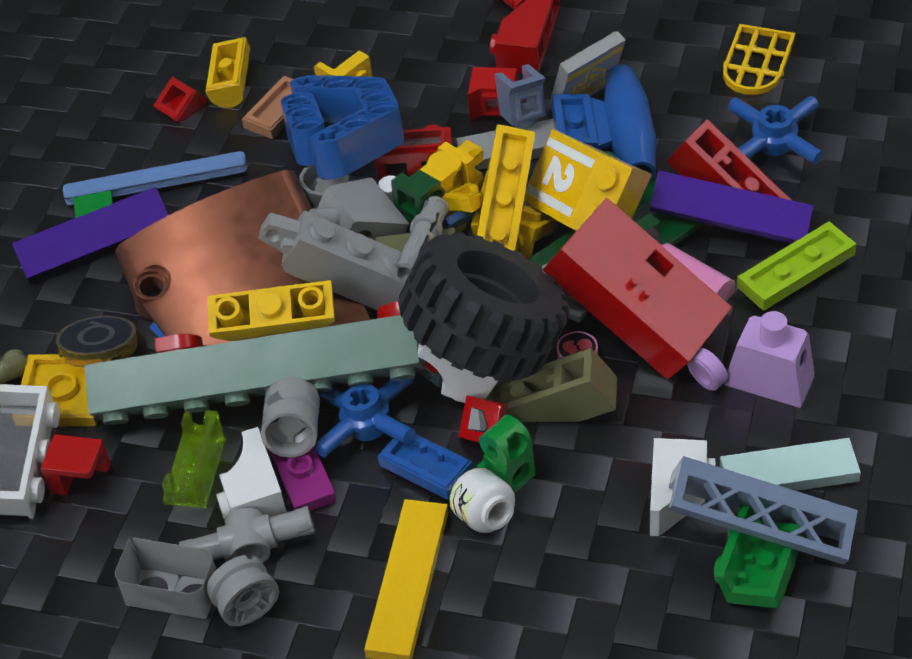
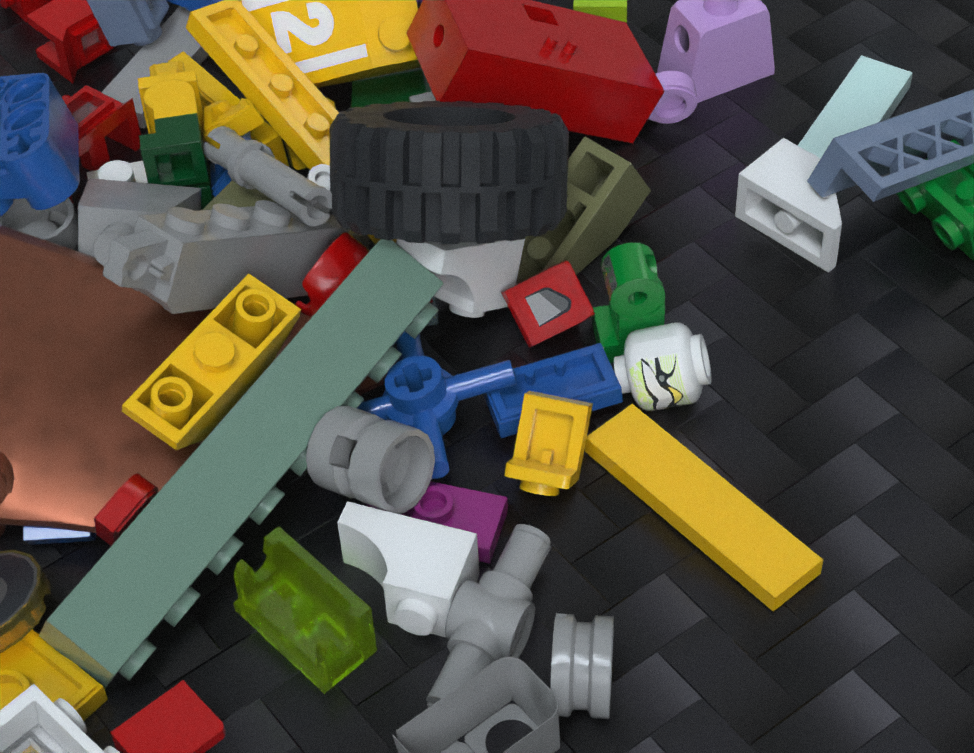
camera: 55 degrees left, 0 degrees up
none -> yellow bracket [504,391,593,496]

